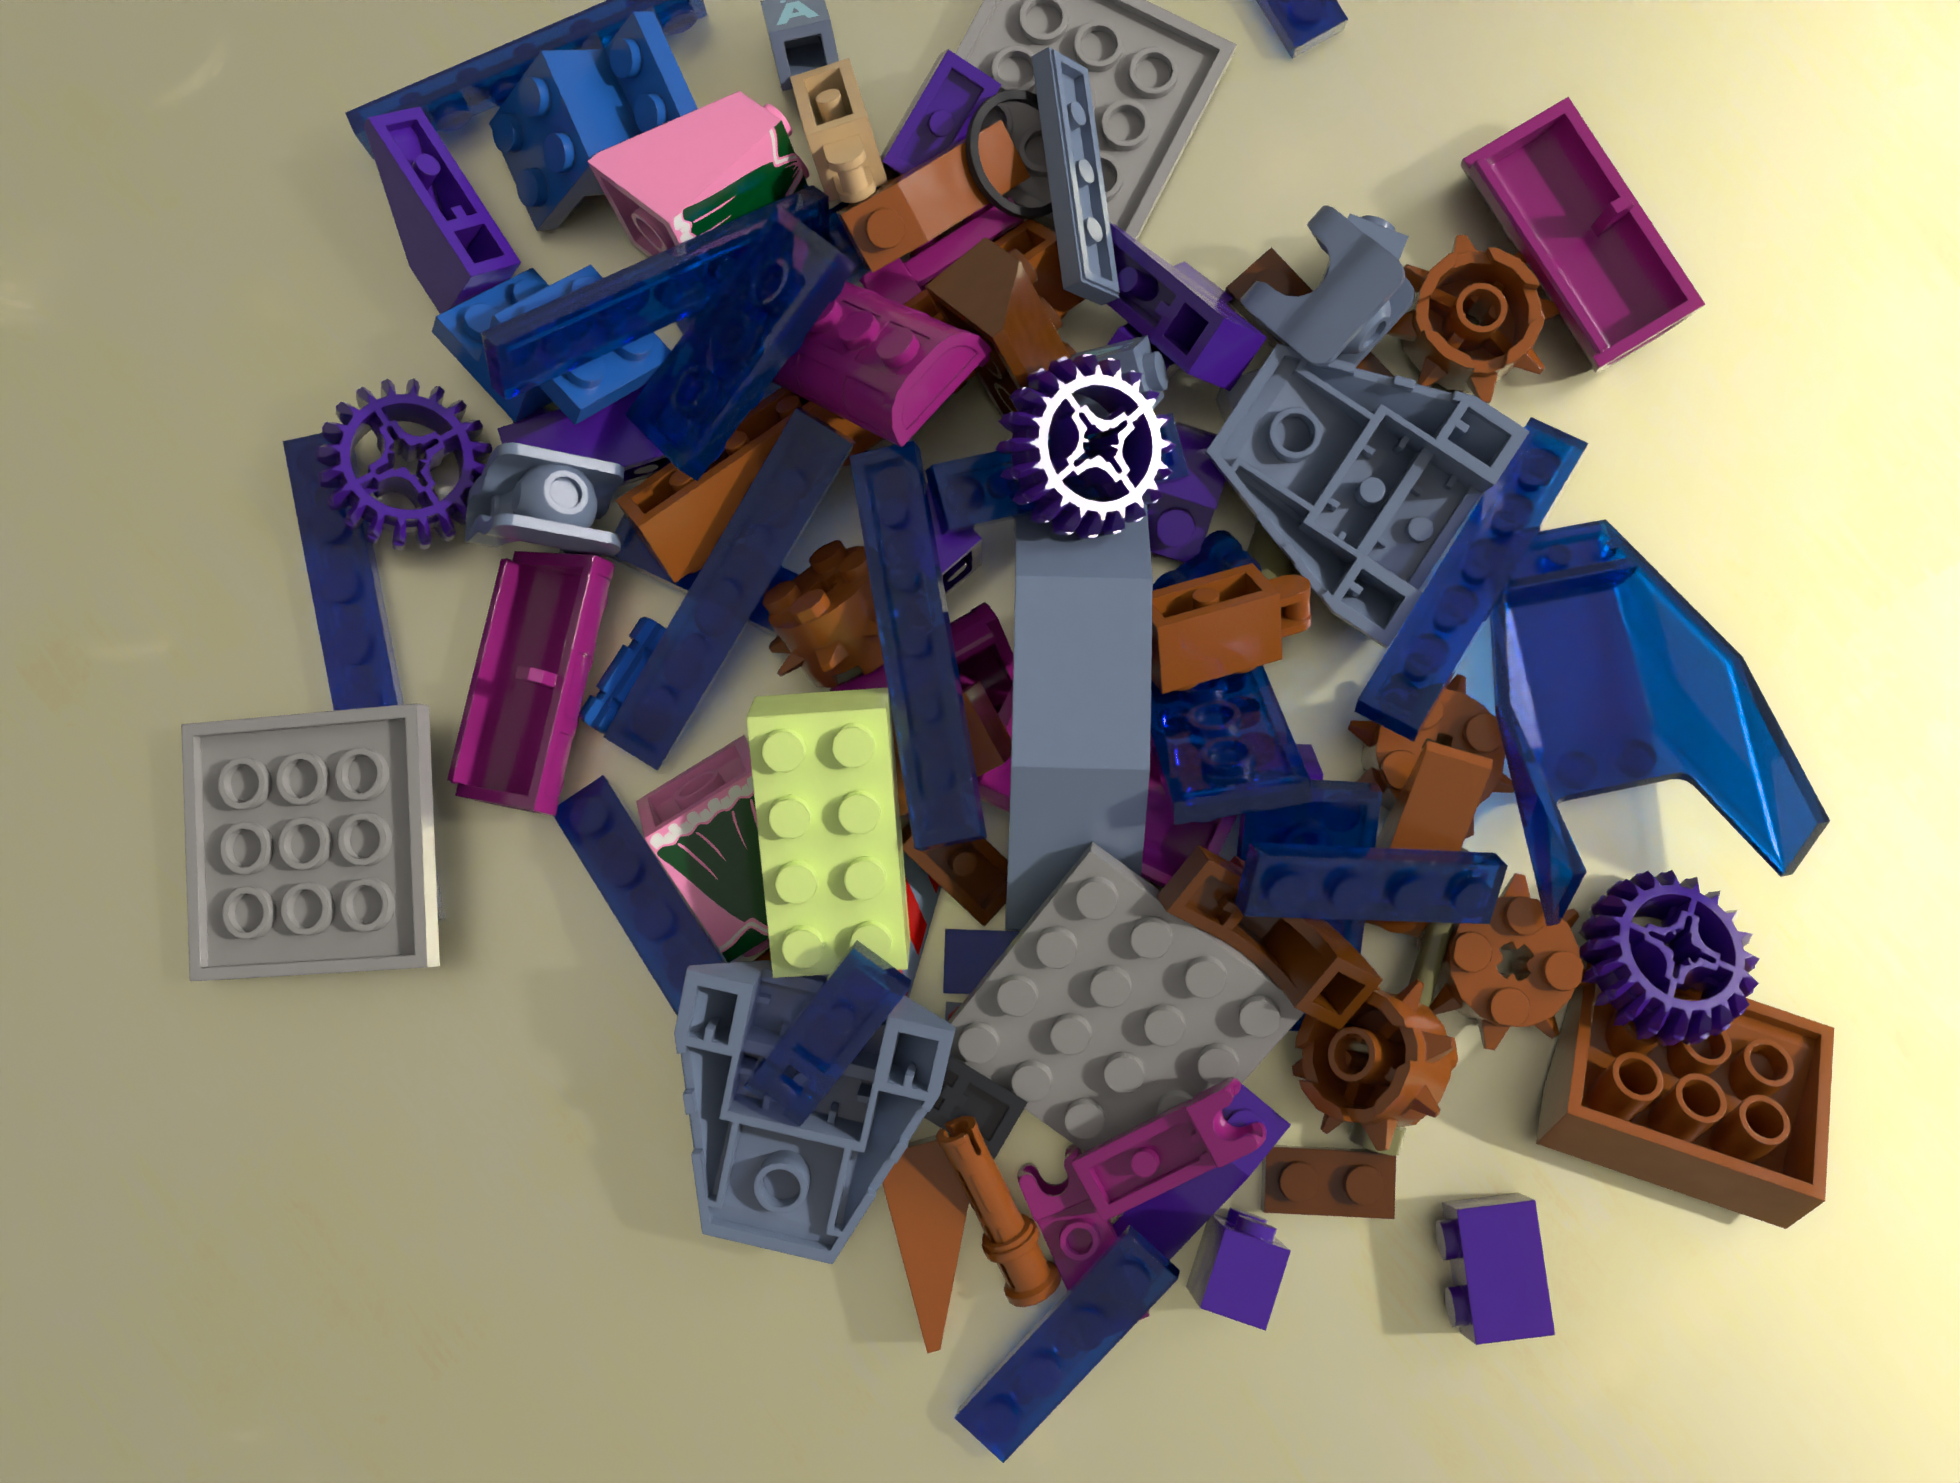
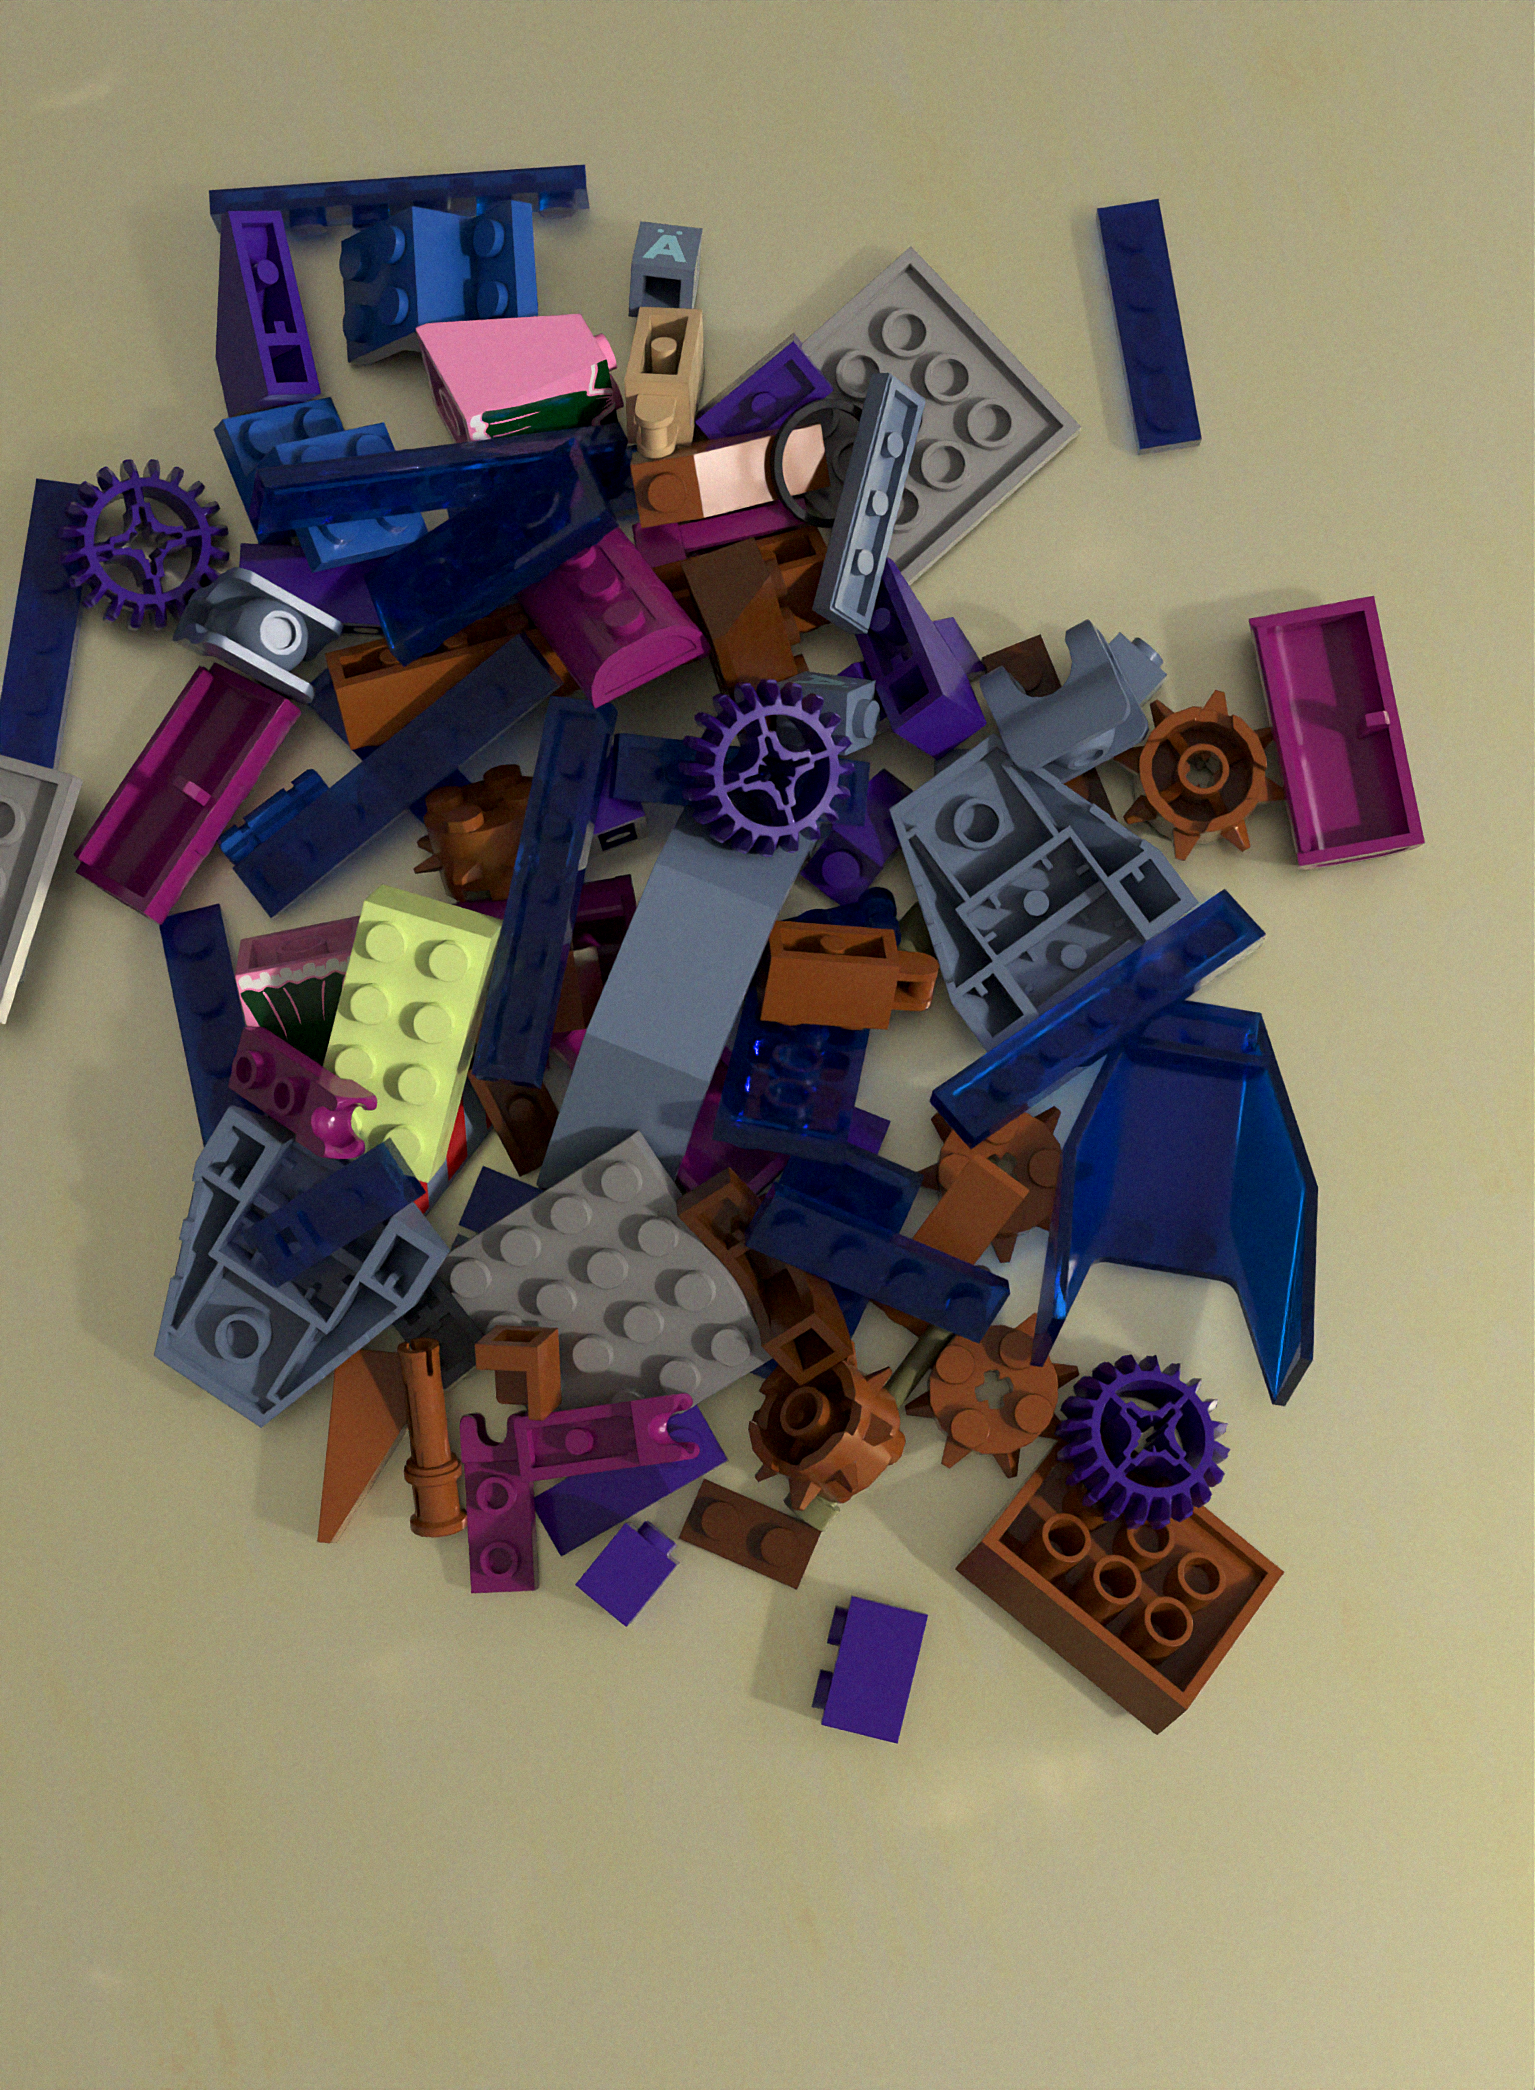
camera: 25 degrees right, 0 degrees up
clear blue plate [954,1225,1180,1463] -> none
none -> magenta plate [228,1027,378,1159]
none -> dark orange panel [475,1325,562,1421]

